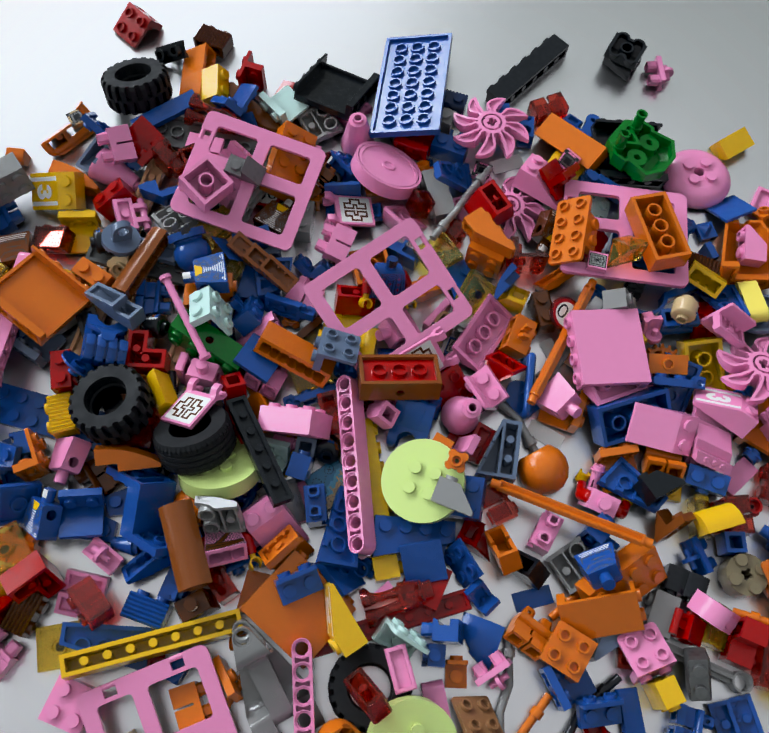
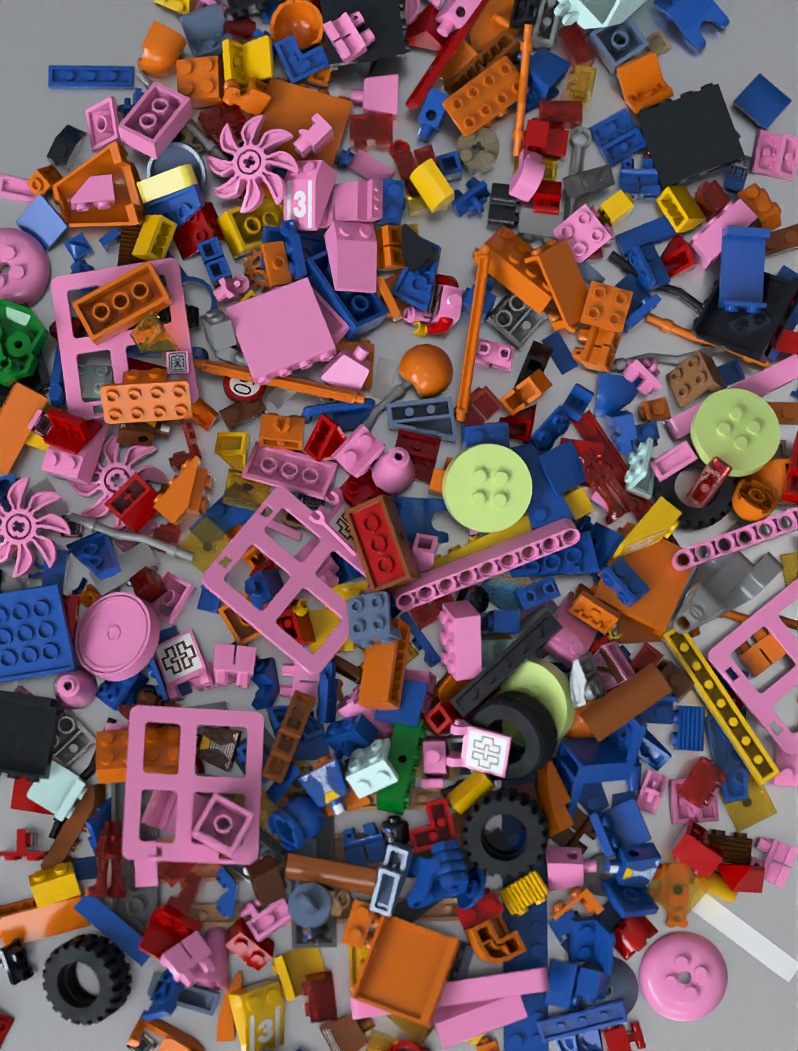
camera: 105 degrees left, 15 degrees up
bright pink bar [159,273,211,361] -> none
blue bracket [210,83,259,117] -> none
orange plate [212,655,243,702] -> none
flat silver slope [224,154,266,186] -> none
light grey slope [431,474,474,518] -> none
orange plate [445,449,469,473] -> none
bright pink tile [453,434,481,456] -> none
blue brick [494,262,520,300] -> none
blue torso [574,541,623,591] -> none
dark orange slope [654,508,696,543] -> none
tan head [670,295,699,324] -> none
bright pink bracket [700,302,756,350] -> none
none -> reddish brown brick [246,855,288,908]
none -> orange brick [464,913,527,964]

